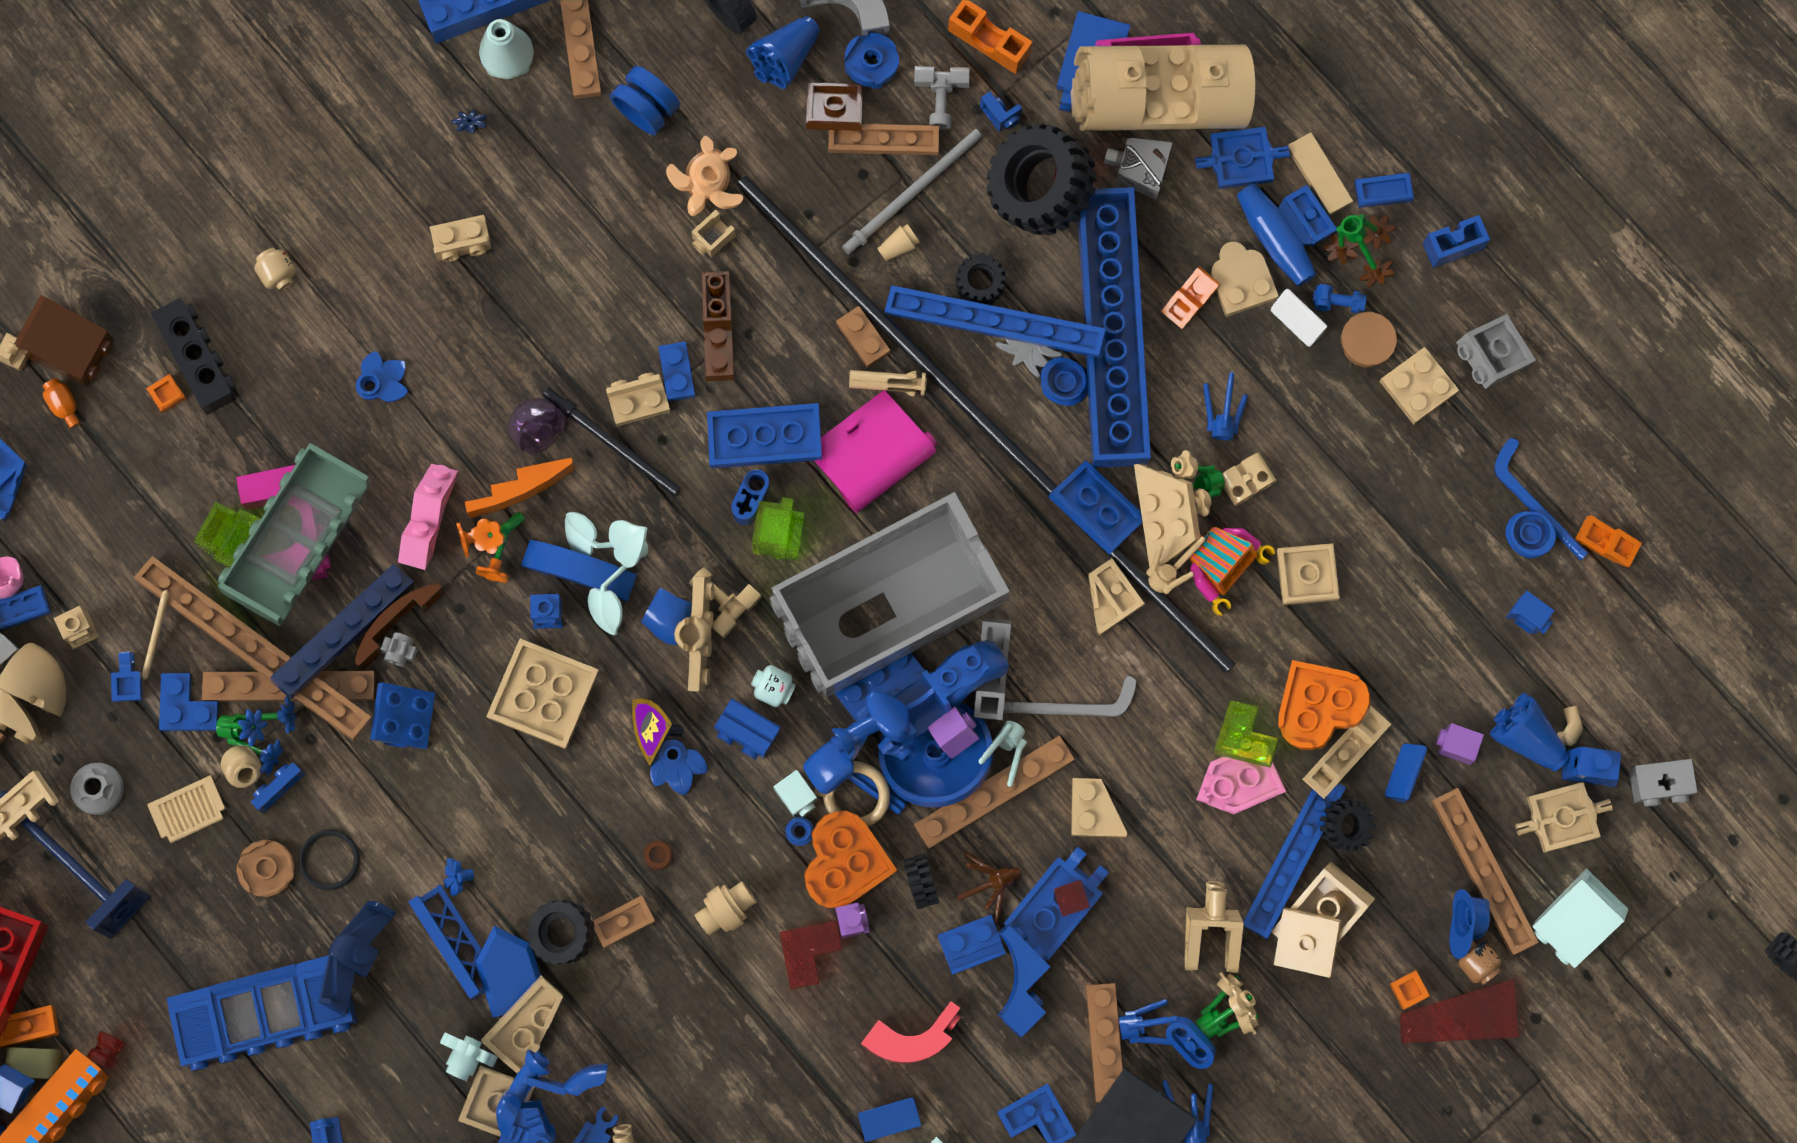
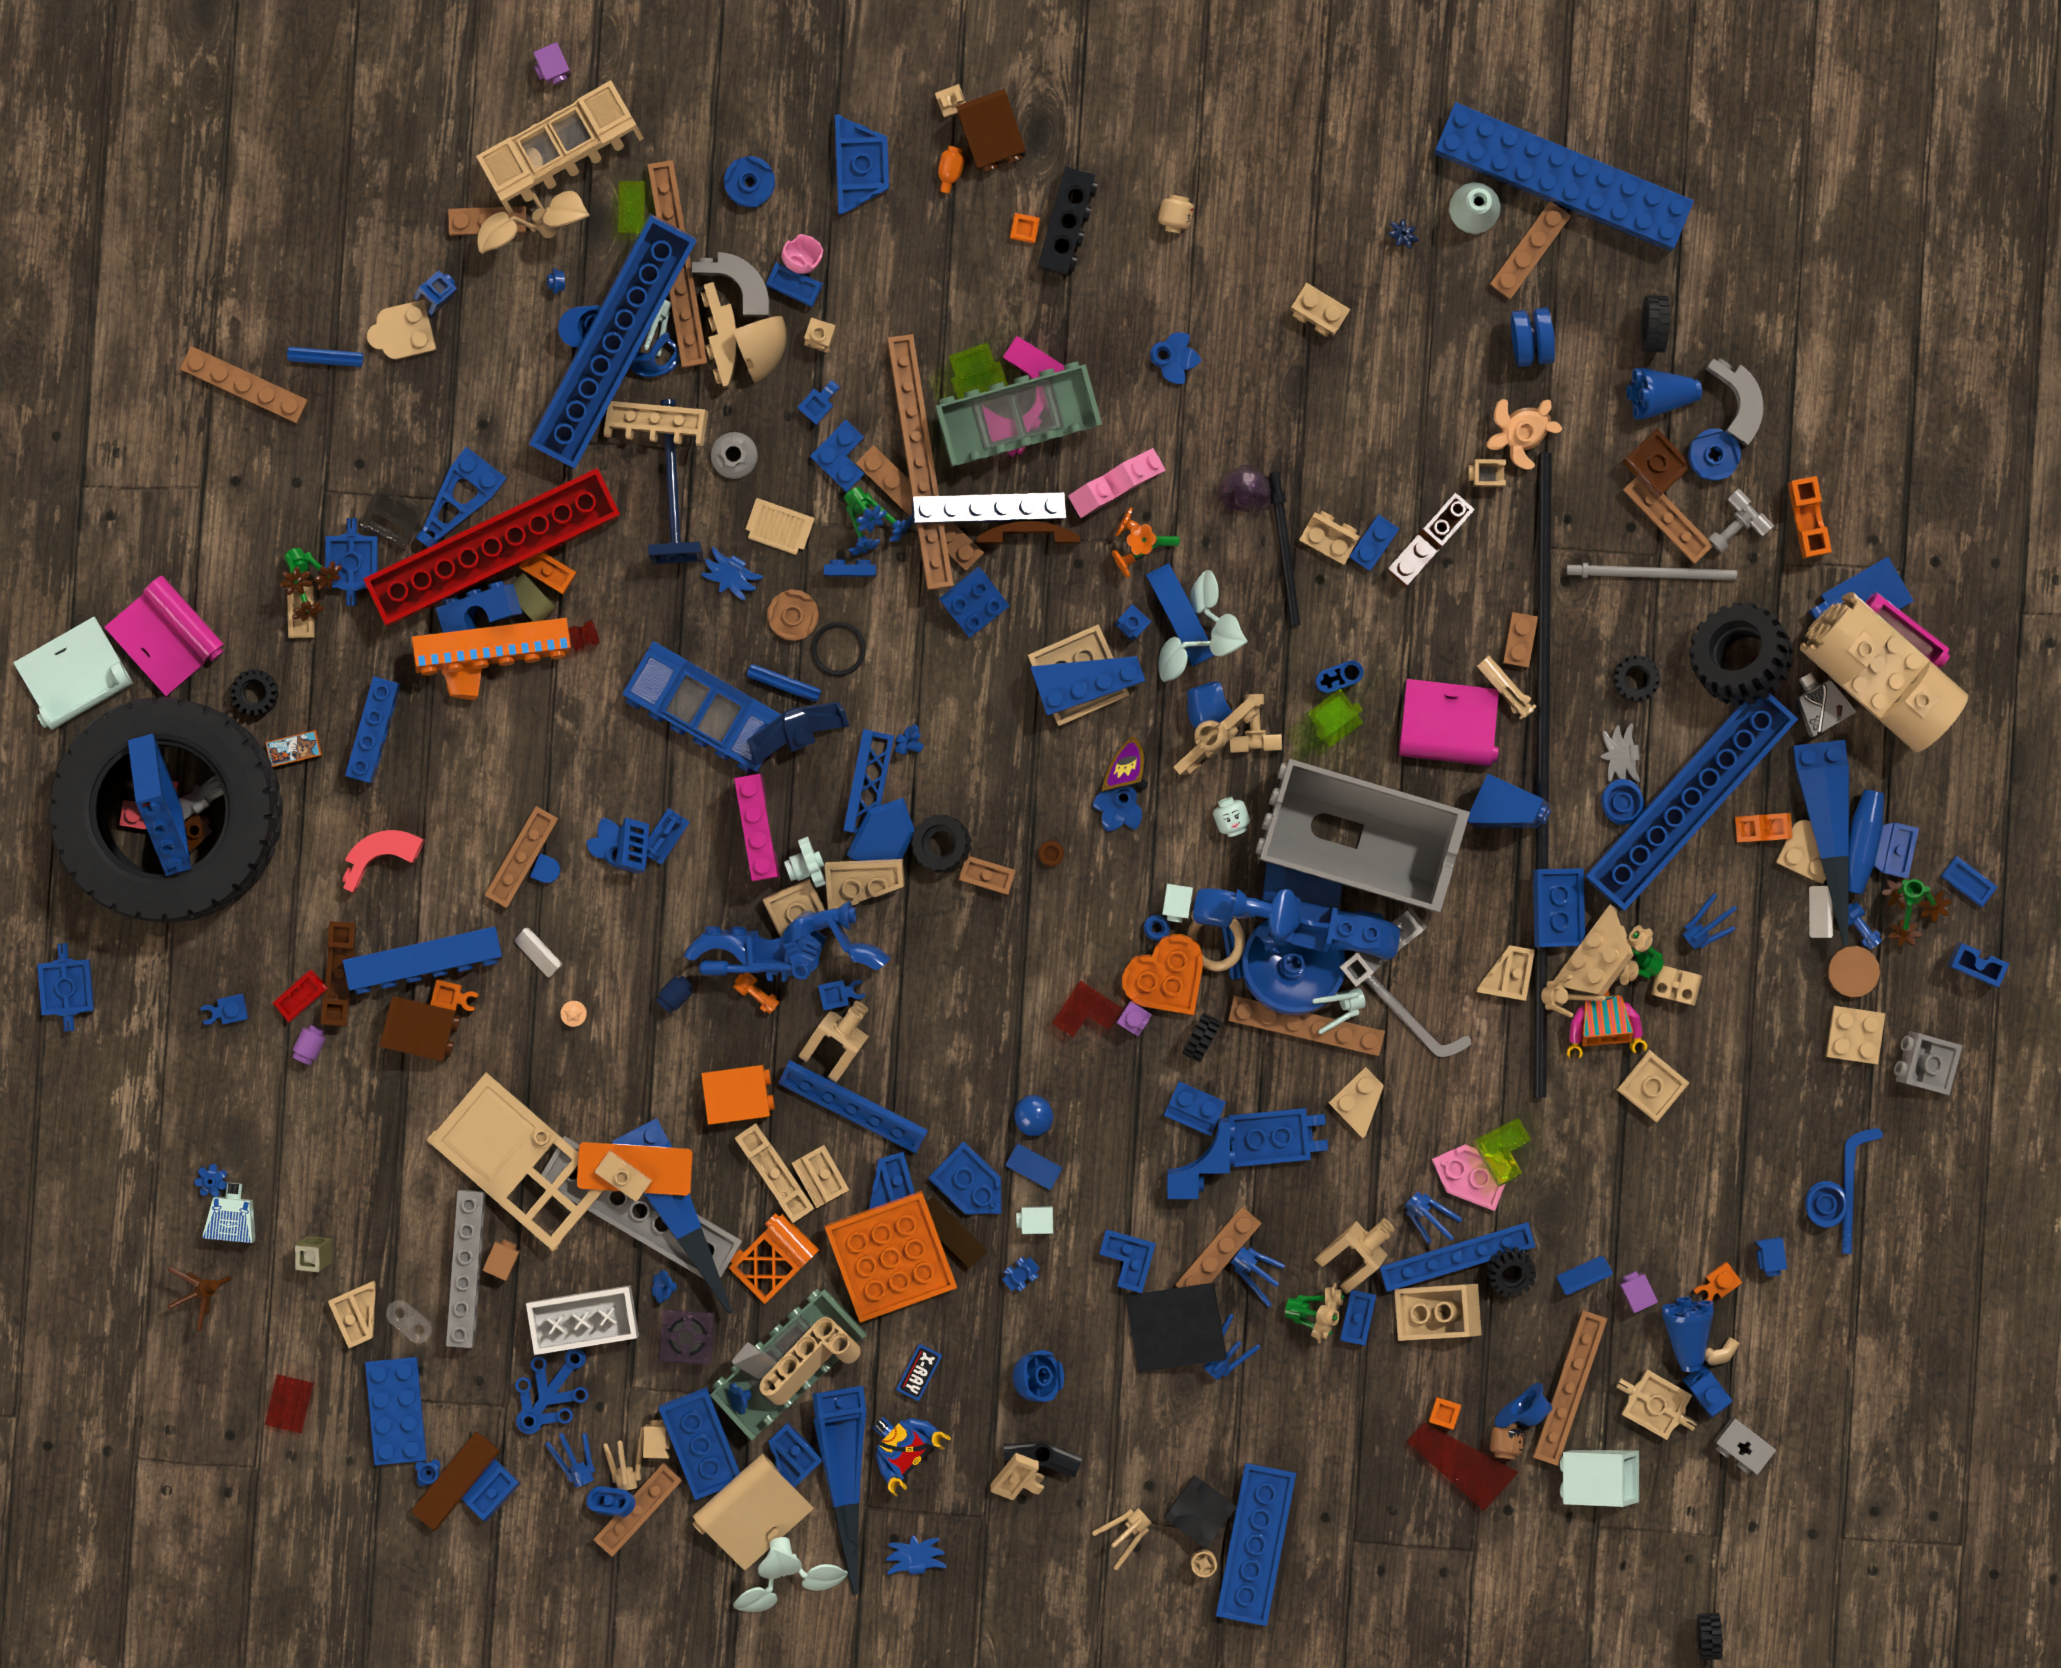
camera: 50 degrees right, 10 degrees up
tan axle [142,589,169,681] -> none
tan head [221,745,262,788] -> none
light grey gear [380,632,417,667] -> none
orange slope [465,457,575,518] -> none
tan piece [695,881,757,936] -> none
blue plate [707,403,823,468] -> none
blue brick [714,698,781,760] -> none
coral arch [861,1001,961,1063] -> none
tan cone [877,224,920,262] -> none
blue plate [885,285,1107,358] -> none
medium lavender brick [927,707,979,759] -> none
reddish brown plant [957,852,1022,925] -> none
blue bracket [980,91,1023,132] -> none
clear red brick [1053,880,1090,917] -> none
blue plate [1166,1017,1216,1069] -> none
blue plate [1195,127,1290,189] -> none
tan plate [1274,908,1341,978] -> none
orange plate [1278,660,1371,750] -> none
tan tile [1287,133,1353,216] -> none
tan slope [1302,705,1391,799] -> none
orange slope [1575,515,1642,568] -> none
none -> blue piece [701,547,763,600]
none -> dark pink arch [734,774,780,882]
none -> blue axle [747,664,821,702]
none -> blue hair [1014,1095,1053,1136]
none -> blue wedge [1030,656,1145,717]
none -> blue plate [1340,1290,1376,1346]
none -> blue plant [1404,1191,1462,1244]
none -> blue slope [1467,774,1551,828]
none -> orange plate [1693,1262,1742,1301]
none -> blue plate [1793,740,1849,947]

